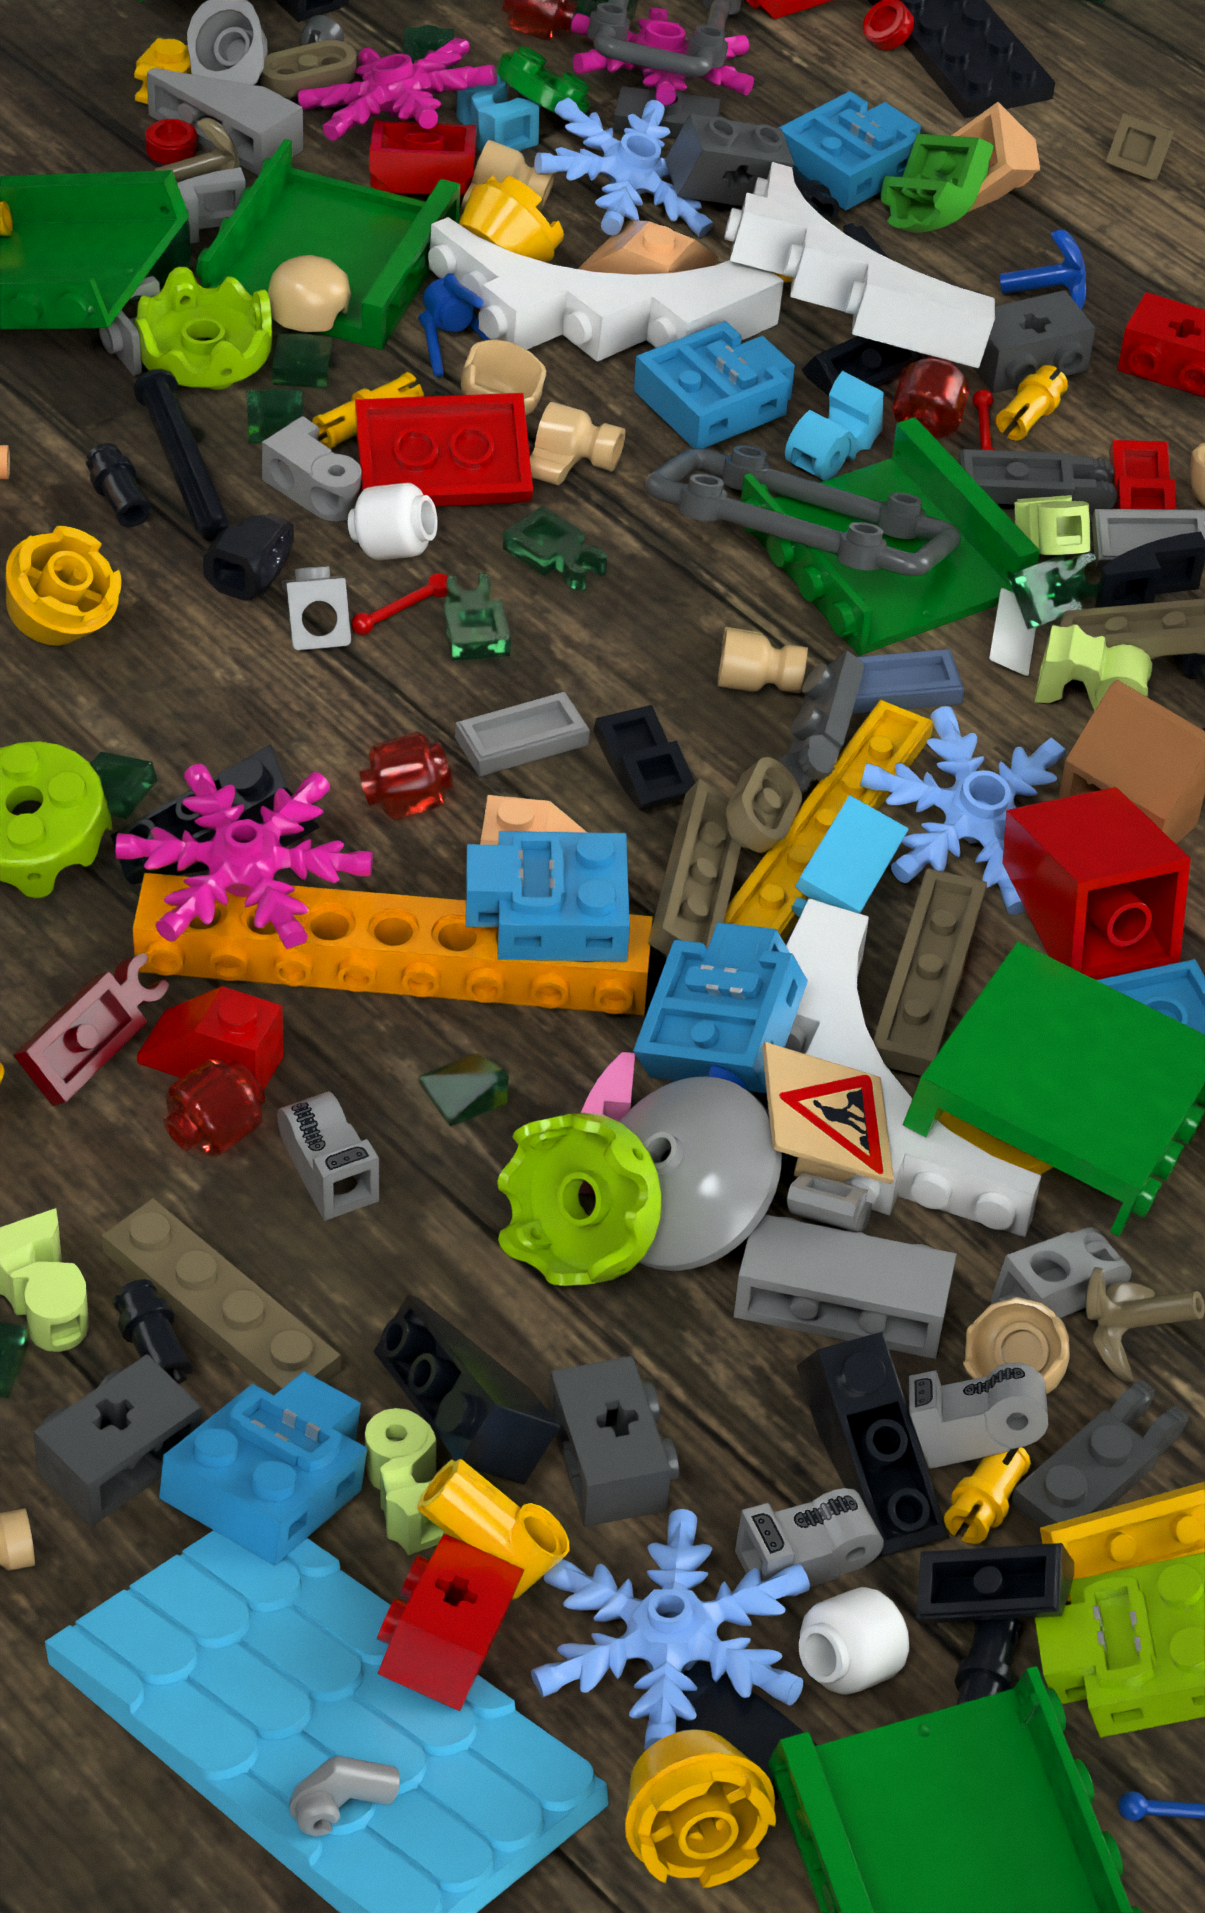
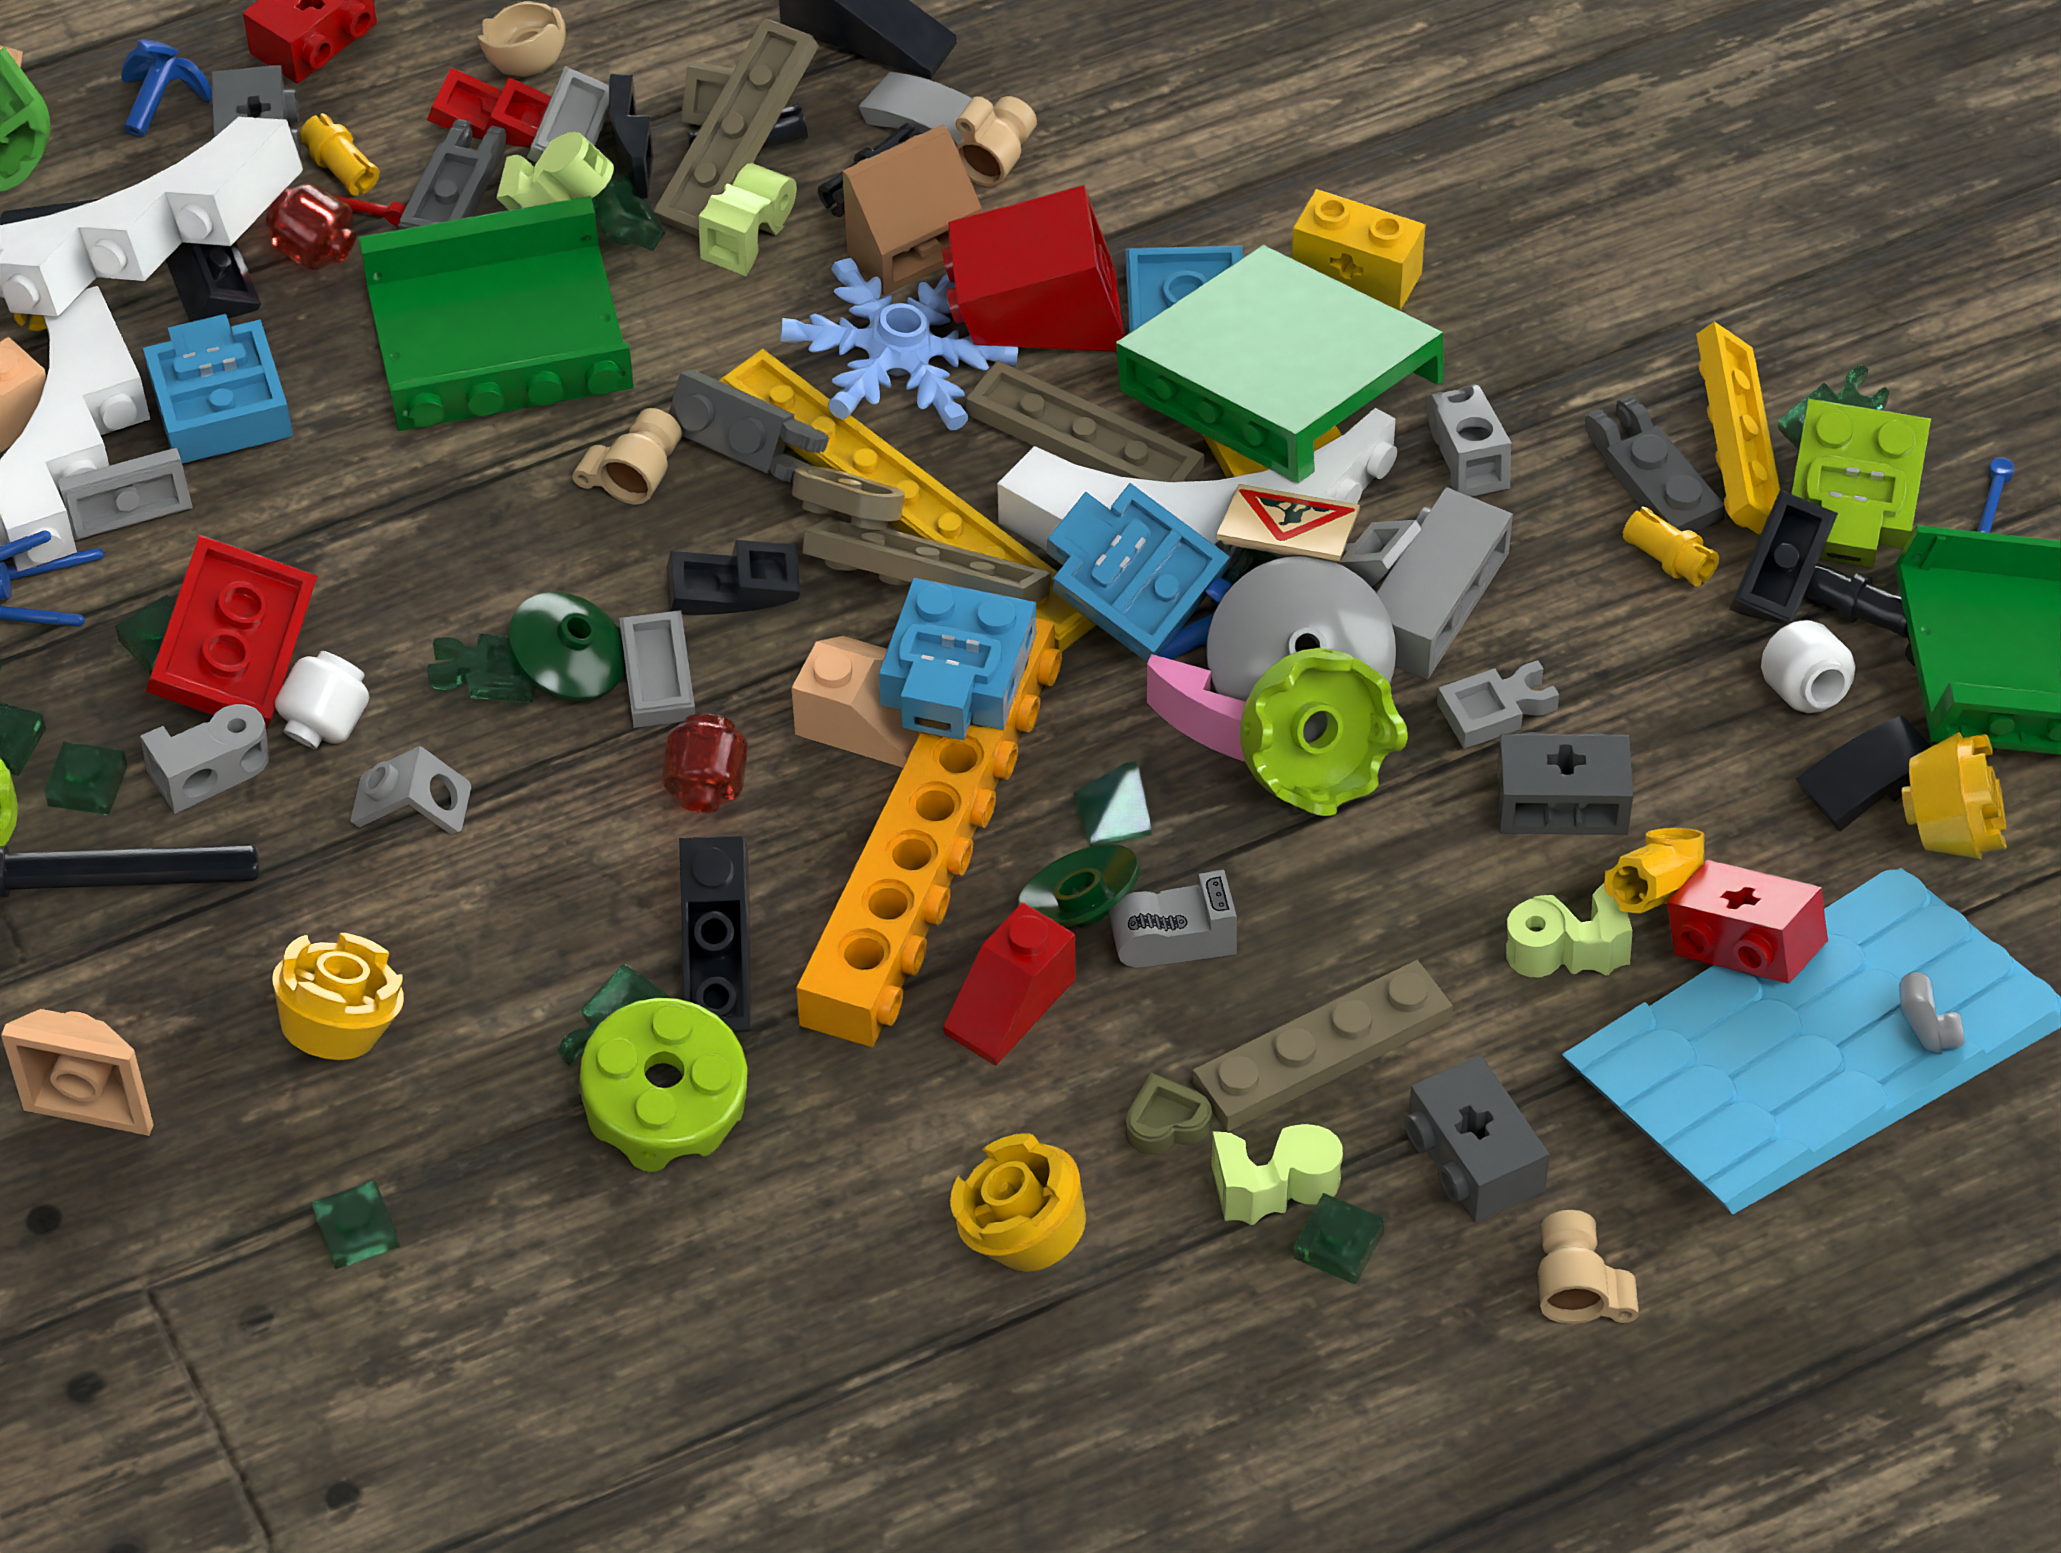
camera: 70 degrees left, 5 degrees up
plate [13,953,169,1106] -> none
black pin [86,443,152,527] -> none
black pin [113,1279,193,1384] -> none
dark pink piece [115,764,373,949] -> none
dark azure piece [159,1371,367,1566] -> none
clear red head [163,1058,266,1157] -> none
black rock [203,513,294,601] -> none
yellow pin [312,372,424,449] -> none
red hinge [351,573,451,636] -> none
black slope [373,1294,560,1485] -> none
tan hair [461,339,546,416] -> none
clear green plate [503,505,607,591] -> none
tan piece [530,402,625,485] -> none
light blue piece [531,1509,810,1750] -> none
dark grey bar [644,445,961,576] -> none
light grey leg [735,1488,884,1587] -> none
medium azure leg [785,371,883,481] -> none
medium azure hinge [792,795,909,918] -> none
black slope [797,1332,949,1558] -> none
sand blue tile [852,649,964,714] -> none
light grey leg [909,1363,1048,1469] -> none
tan hair [963,1297,1070,1395] -> none
white sticker [989,588,1039,676] -> none
dark tan plant [1086,1267,1205,1383] -> none
none -> light grey plate [57,448,193,541]
none -> dark green dish [507,592,626,701]
none -> dark green dish [1017,844,1140,928]
none -> olive tile [1126,1073,1212,1155]
none -> light grey plate [1437,660,1559,749]

